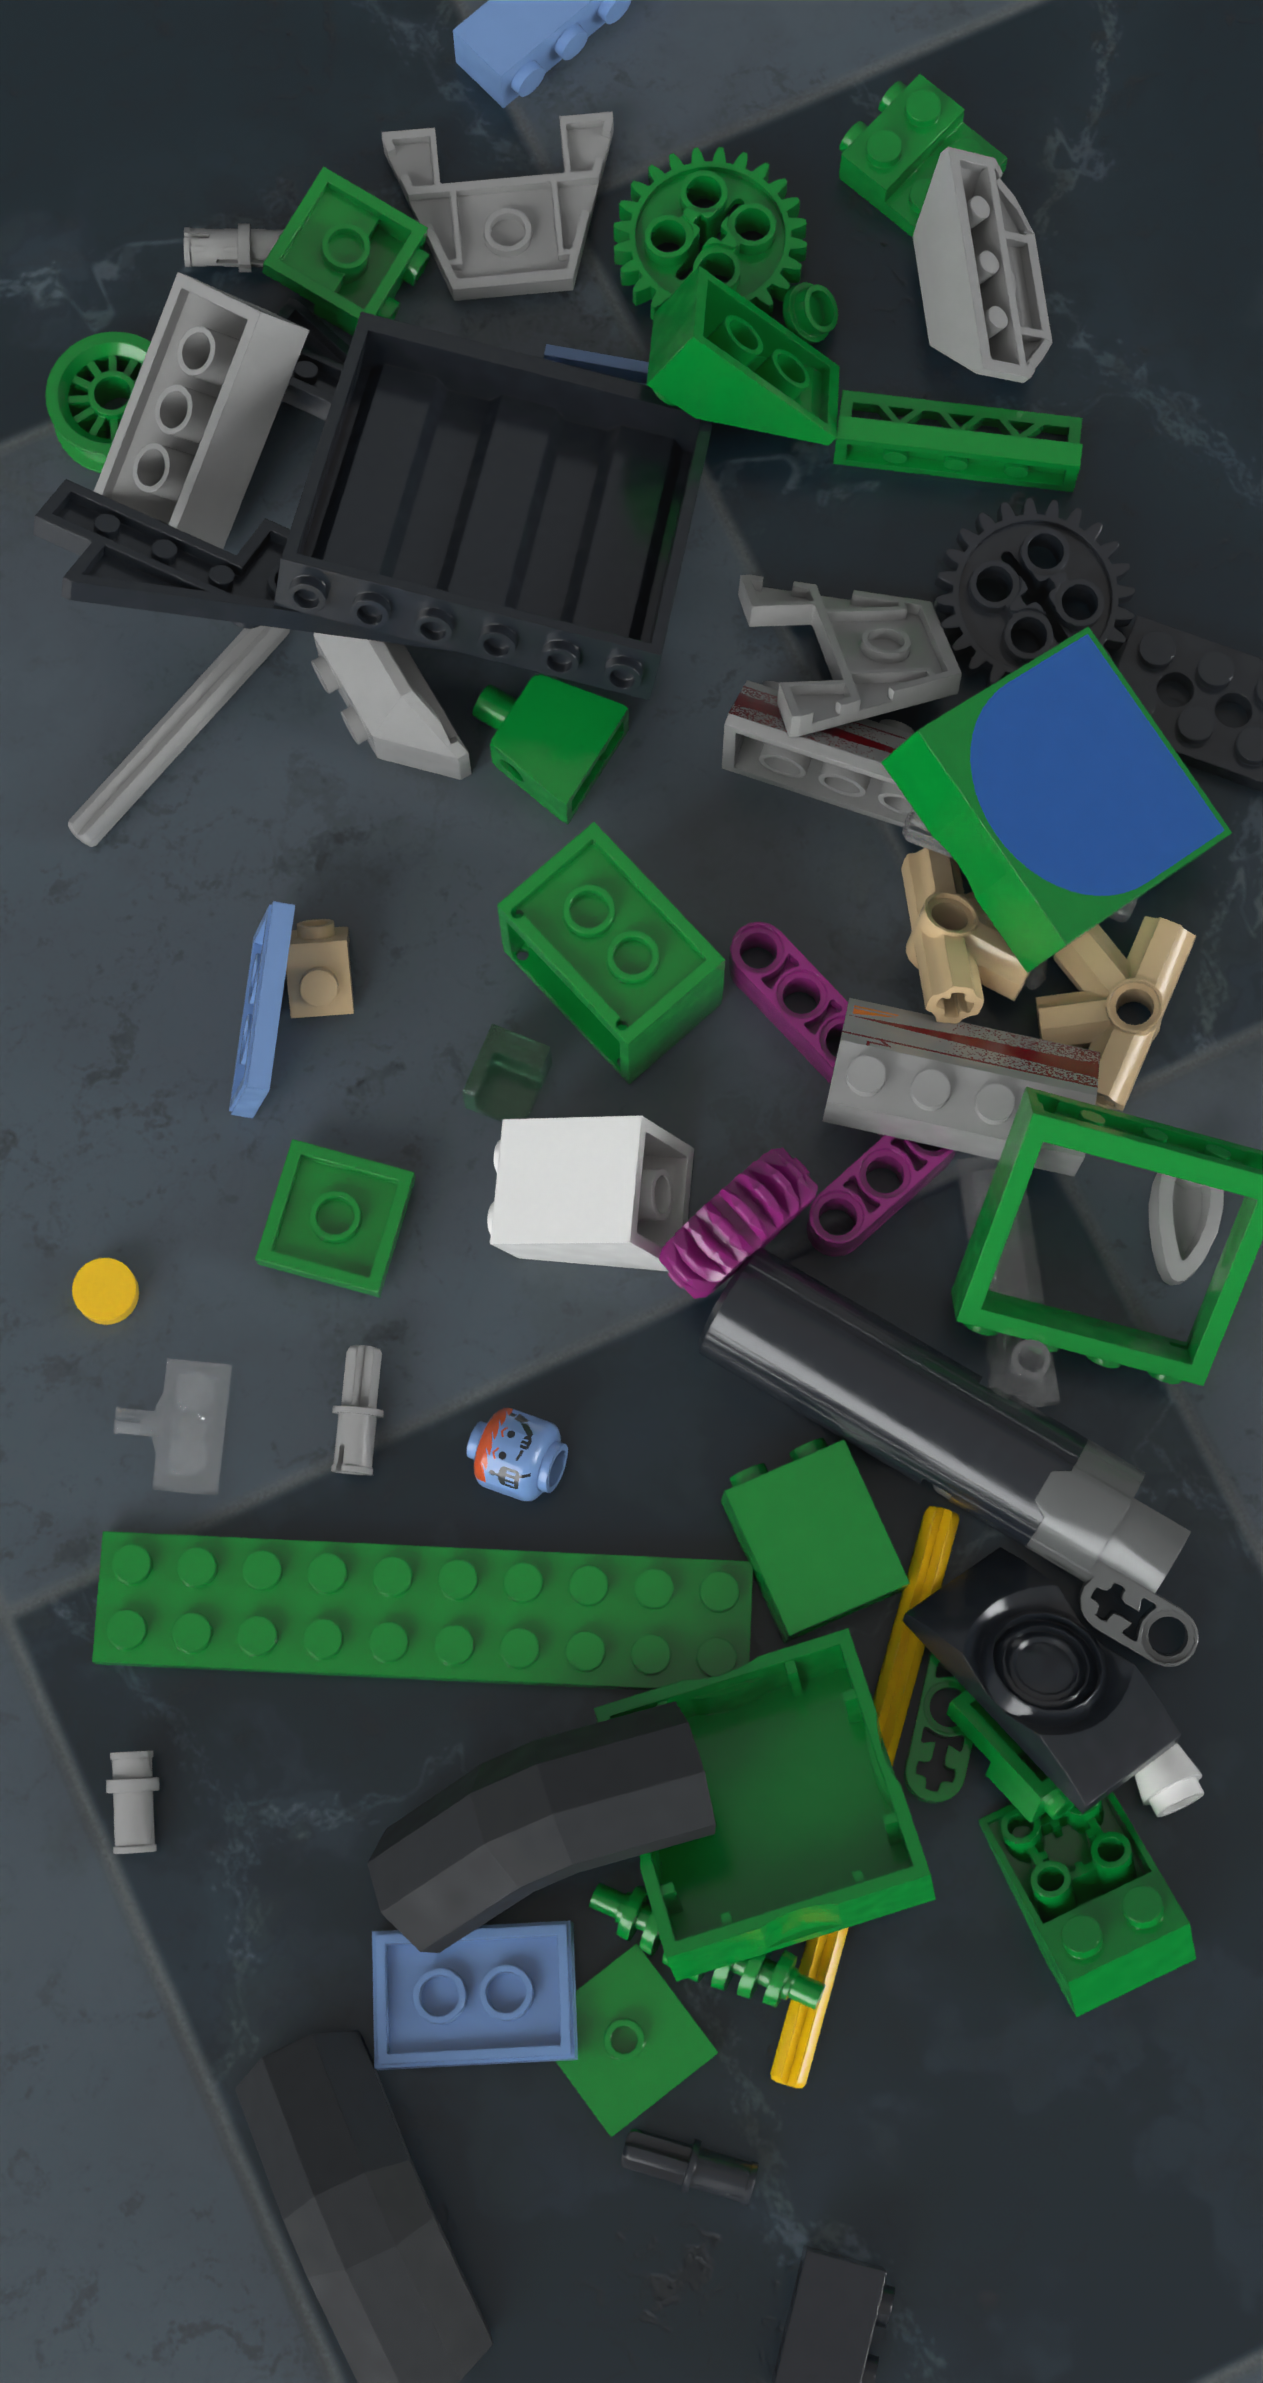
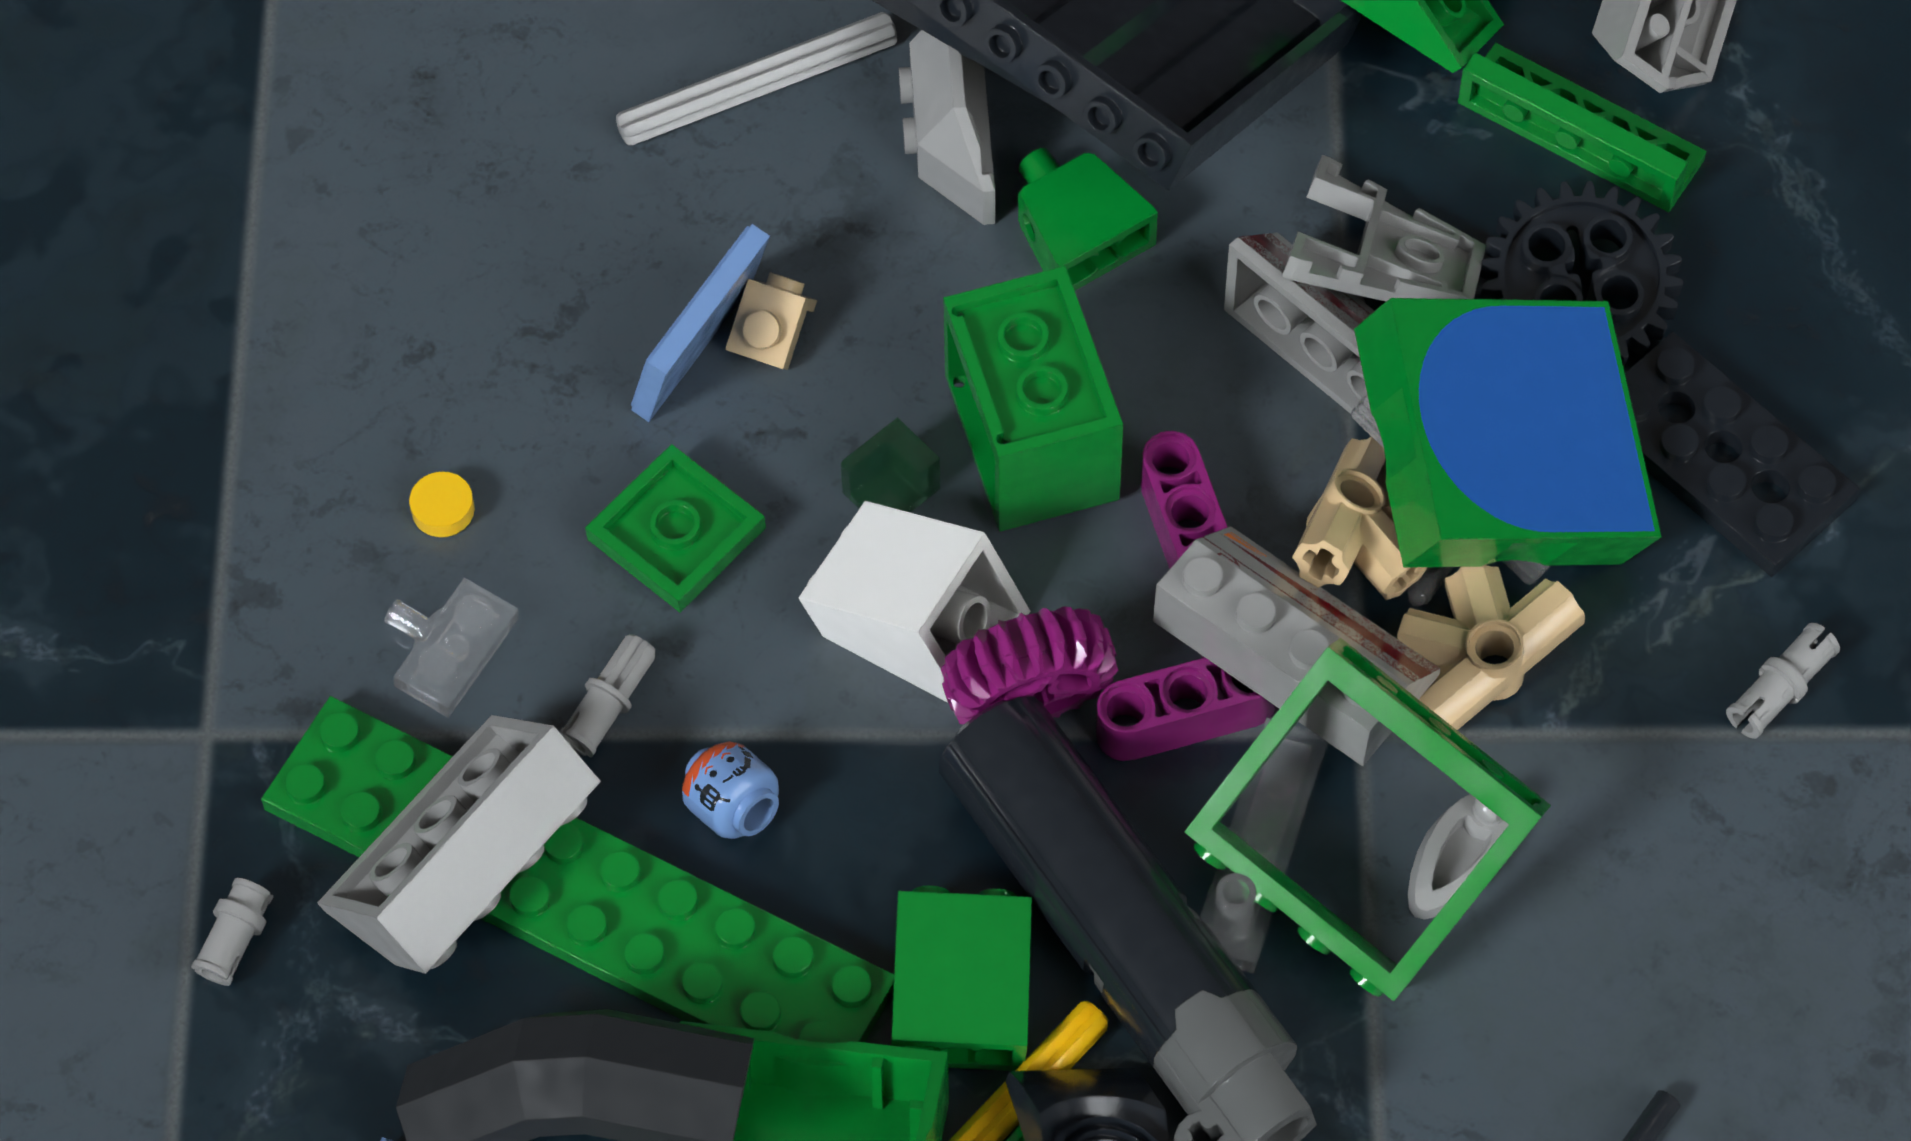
camera: 25 degrees right, 15 degrees down
none -> light grey slope [317,715,601,974]

